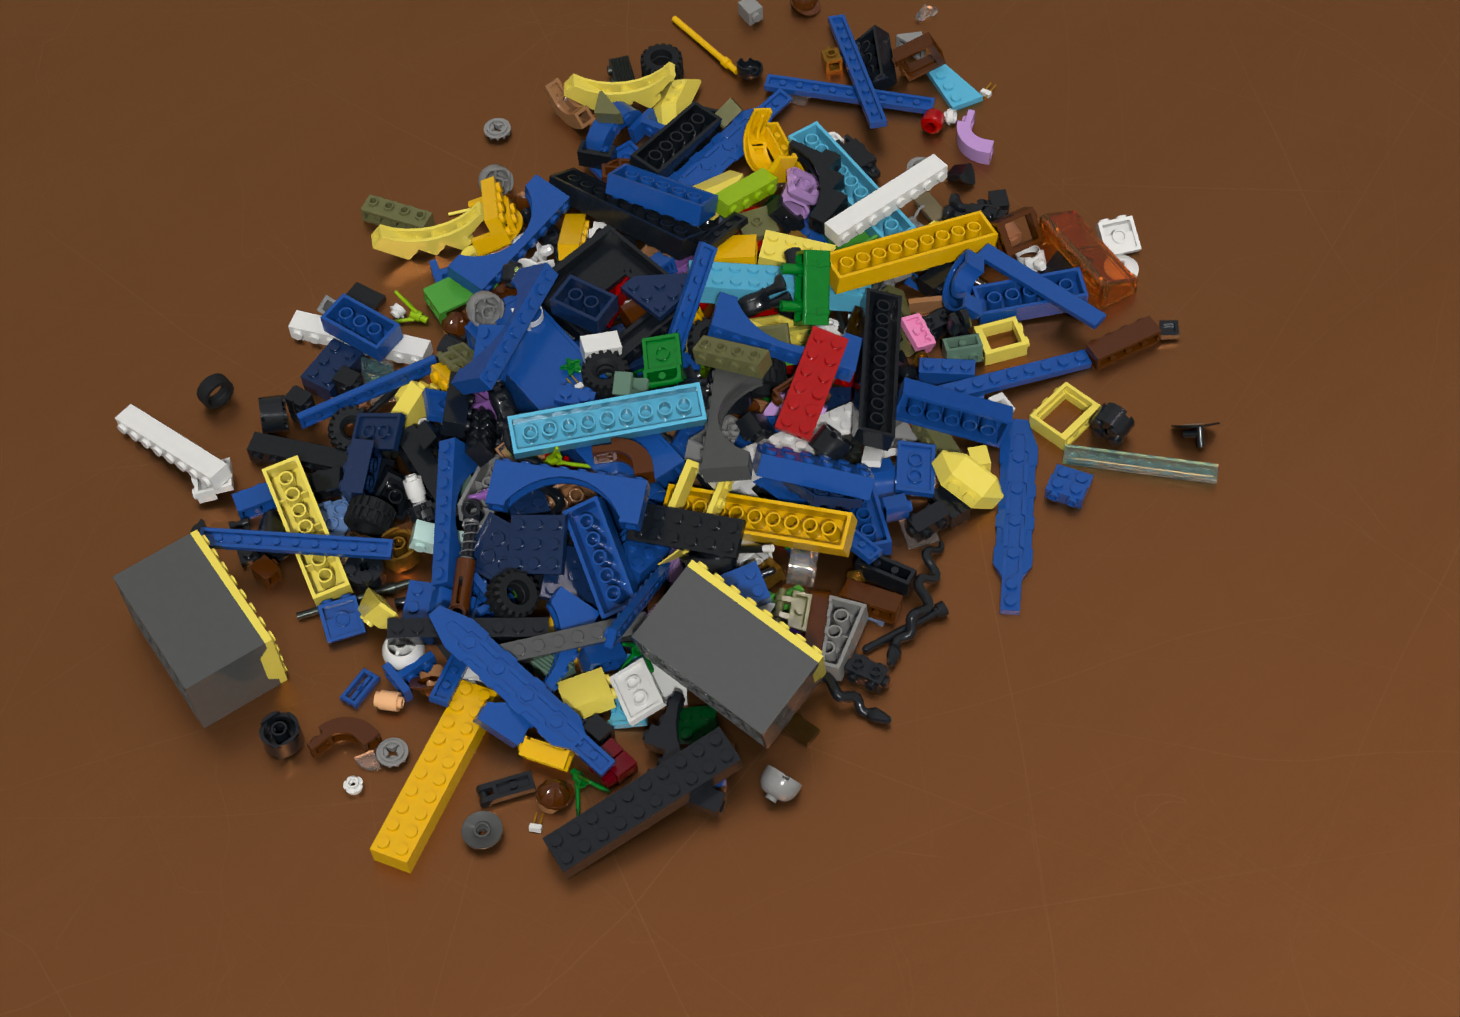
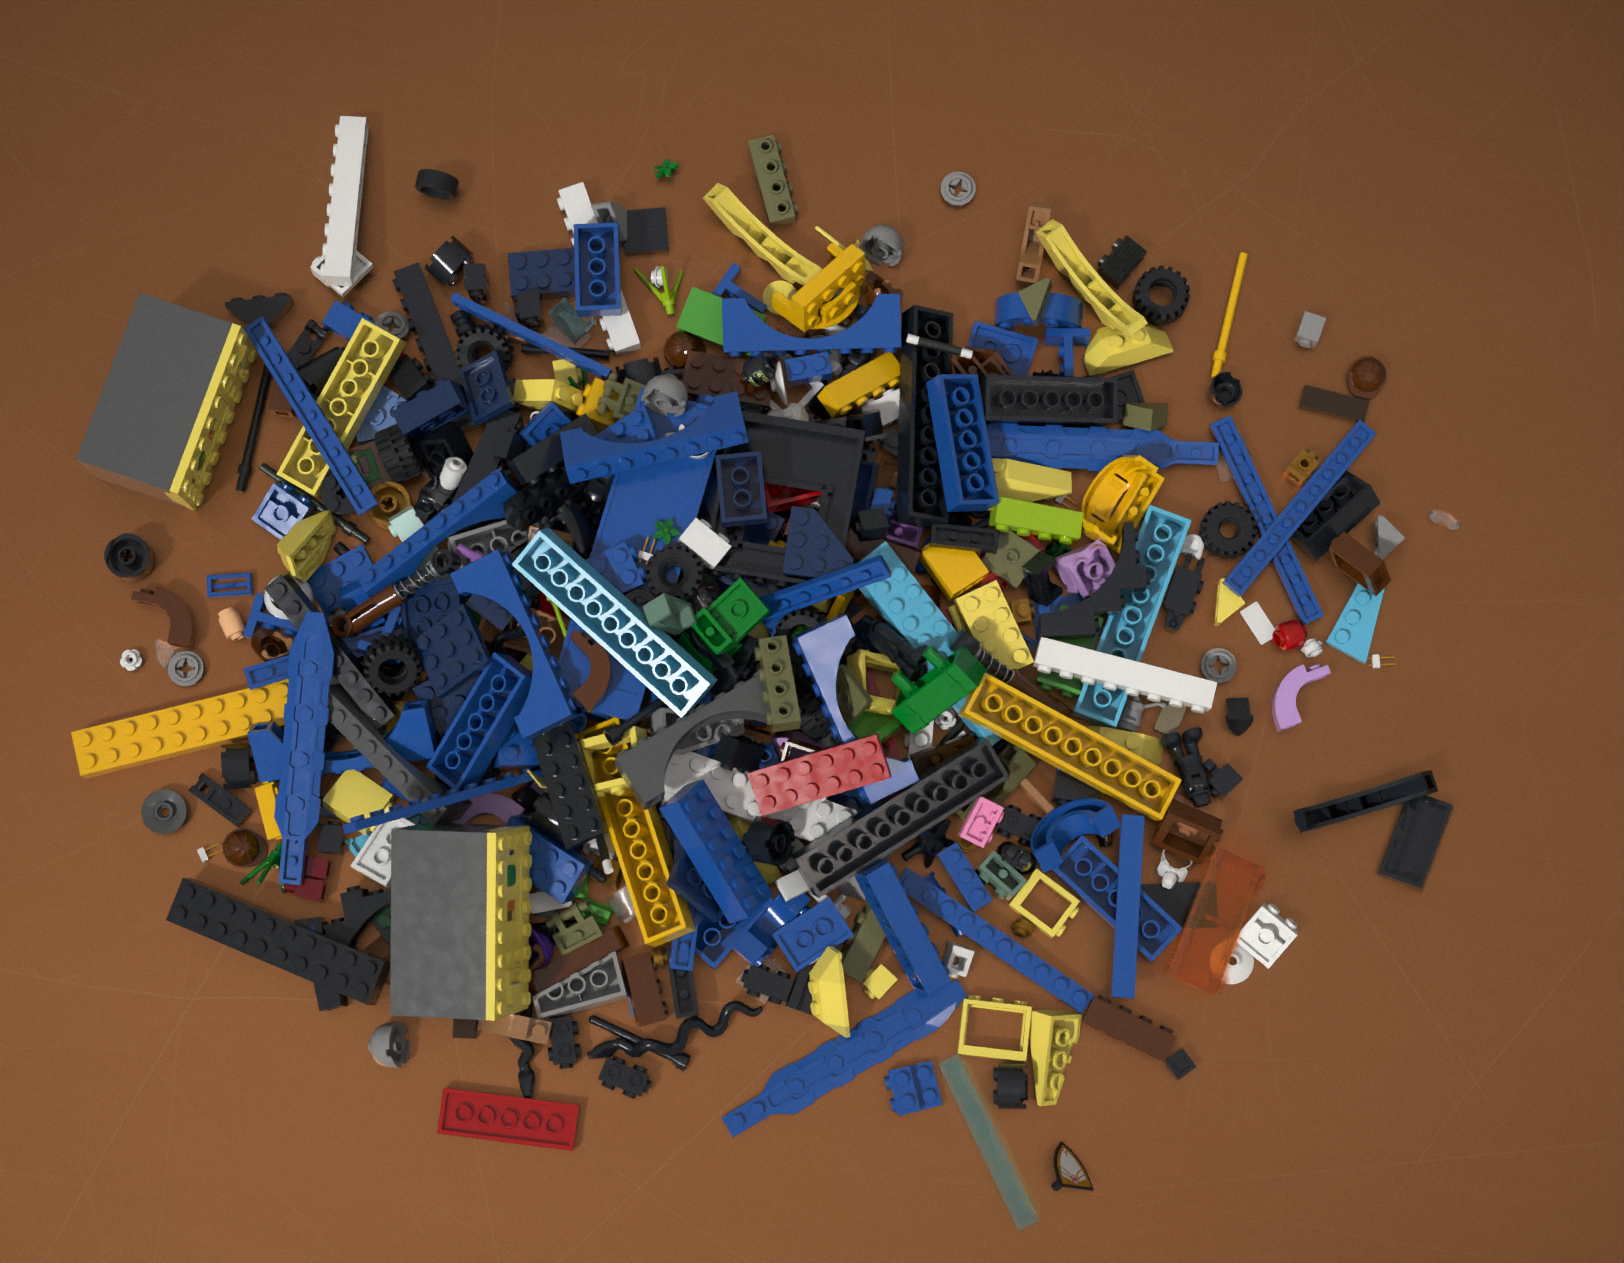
camera: 50 degrees right, 25 degrees up
black panel [577,140,617,169] -> none
none -> black brick [221,743,256,790]
none -> black bar [235,364,271,493]
none -> red plate [437,1088,580,1151]
none -> black wheel [450,309,476,338]
none -> medium nougat arch [476,1014,552,1045]
none -> black brick [598,1056,652,1099]
none -> black piece [603,698,666,746]
none -> green plant [654,159,679,179]
none -> blue brick [784,352,832,387]
none -> black brick [852,508,889,542]
none -> pearl dark grey bar [906,334,973,359]
none -> pearl gold plate [1011,918,1033,938]
none -> light yellow wedge [1029,1009,1082,1106]
none -> black tyre [1199,501,1257,559]
none -> light yellow slope [1214,578,1245,626]
none -> white sticker [1240,602,1275,645]
none -> black arch [1293,770,1438,833]
none -> dark brown tile [1299,385,1369,422]
none -> black slope [1378,795,1453,891]

